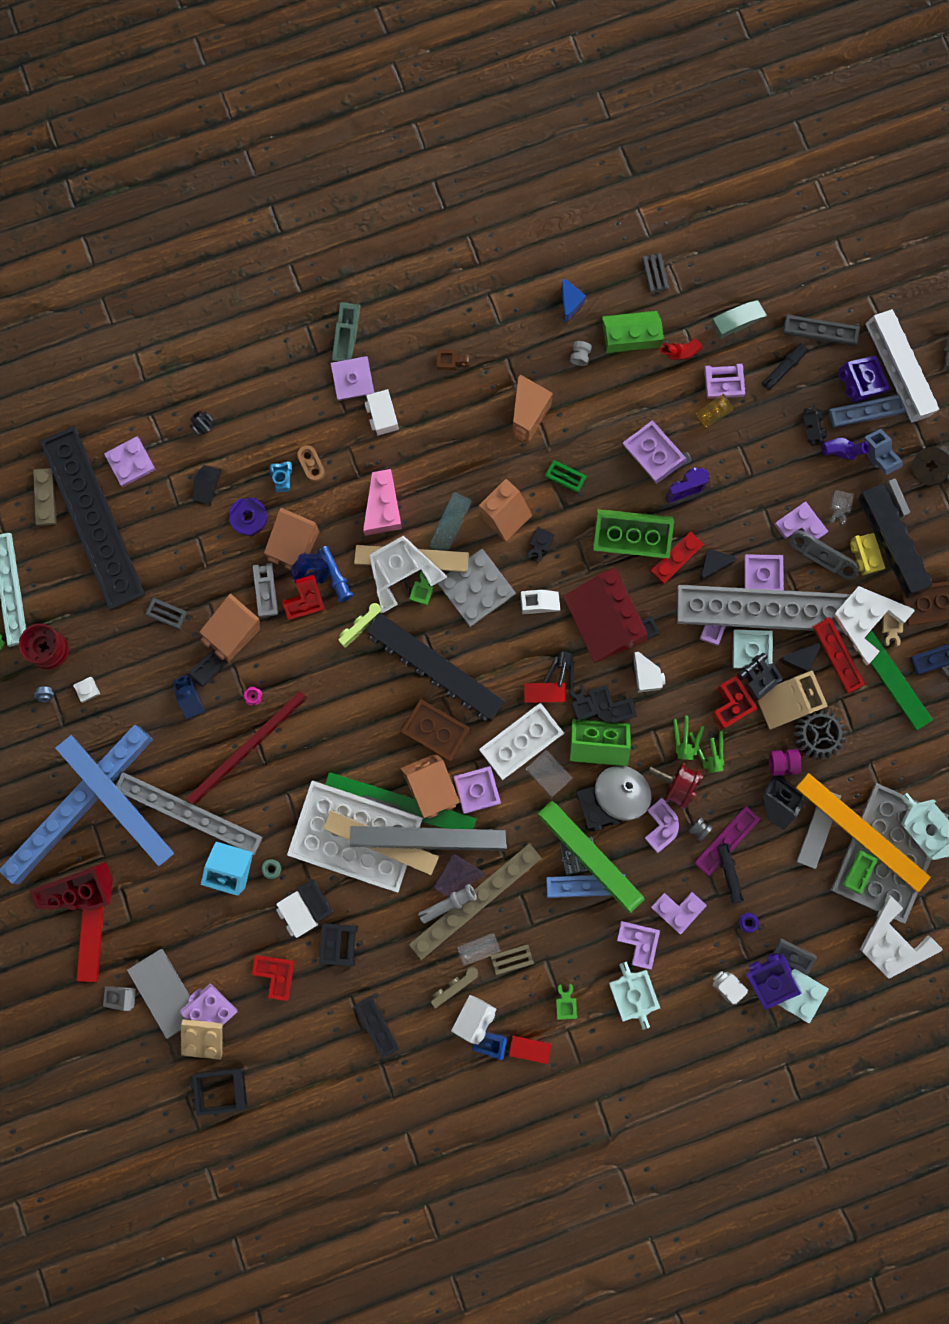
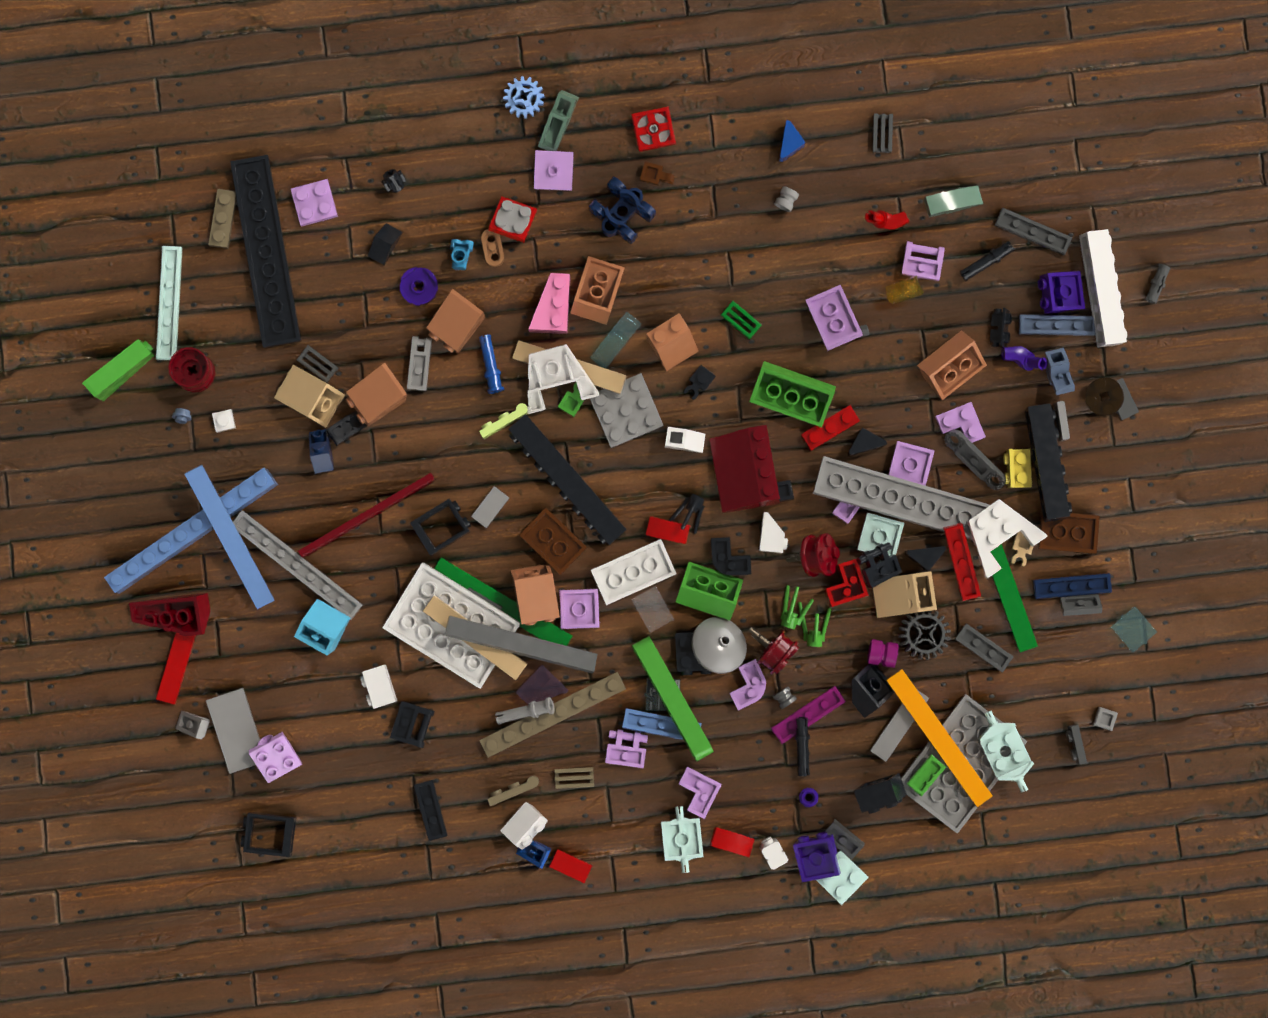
camera: 10 degrees right, 5 degrees up
tan plate [181,1019,223,1060] -> none
dark pink plate [243,687,263,706] -> none
red plate [252,955,295,1001] -> none
sand green plate [262,859,281,879] -> none
red plate [282,575,325,620] -> none
clear blue plate [291,553,330,584] -> none
black plate [297,879,334,923] -> none
white brick [364,389,399,436] -> none
clear plate [457,933,501,966] -> none
nougat slope [513,375,553,442] -> none
bright green plate [556,984,577,1020] -> none
black plate [570,685,597,722] -> none
bright green slope [602,311,664,353] -> none
lavender plate [651,892,707,935] -> none
dark purple plate [665,467,710,504] -> none
clear plate [830,490,854,526] -> none
white wing [860,895,943,978] -> none
none -> tan slope [274,365,345,428]
none -> black window [410,499,471,556]
none -> light grey tile [471,486,509,528]
none -> light grey piece [488,196,537,243]
none -> light blue gear [503,76,545,119]
none -> nougat slope [570,256,624,325]
none -> dark blue piece [589,176,656,244]
none -> lavender plate [605,729,648,768]
none -> red piece [631,106,676,152]
none -> red slope [710,827,755,858]
none -> dark red wheel [786,533,840,577]
none -> black brick [854,773,907,814]
none -> nougat slope [917,330,987,400]
none -> dark grey plate [955,623,1013,673]

